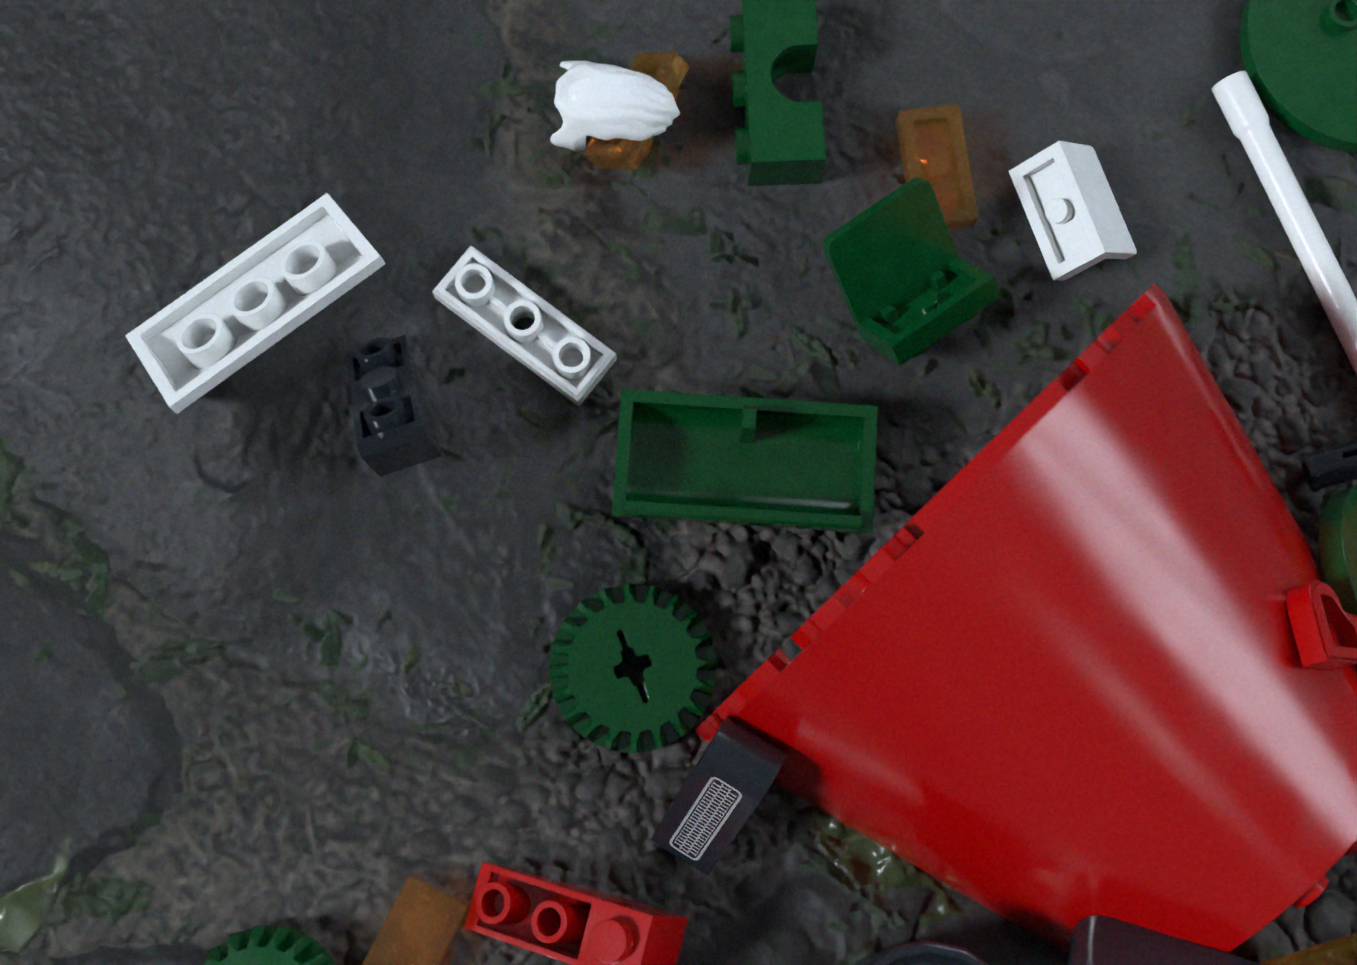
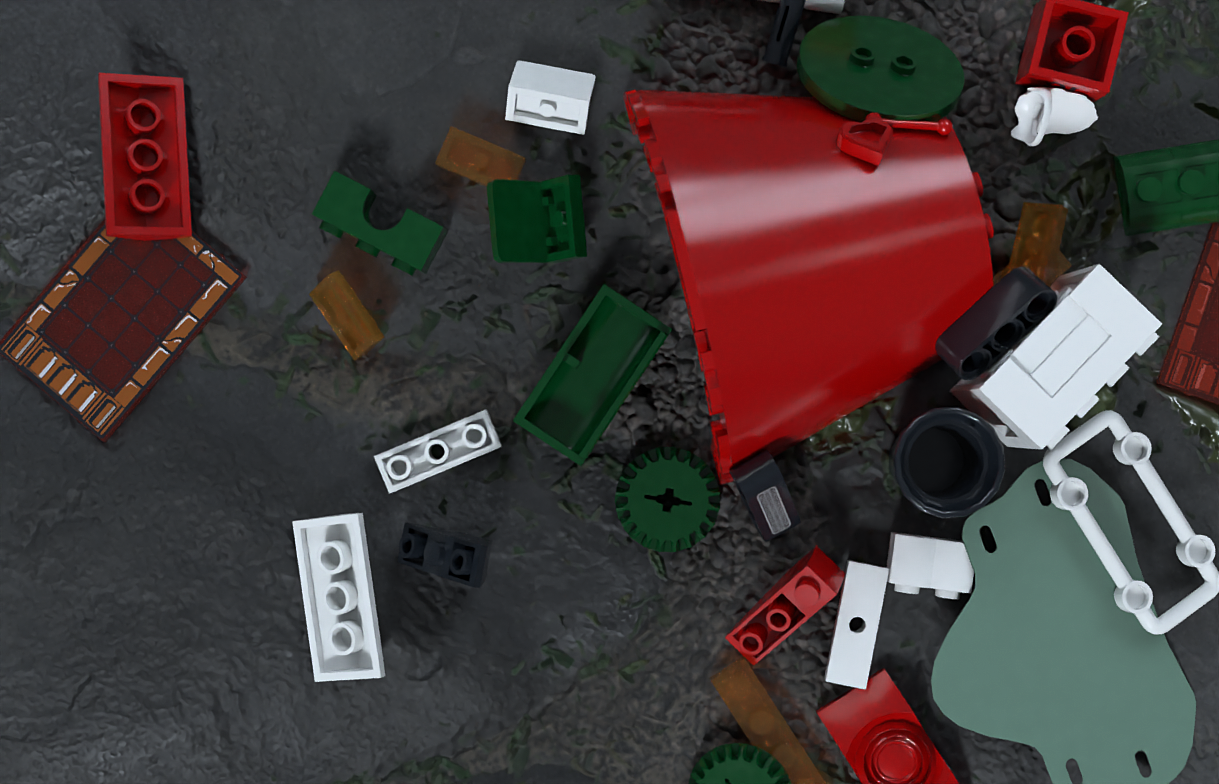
camera: 60 degrees left, 10 degrees up
white piece [550,61,680,152] -> none

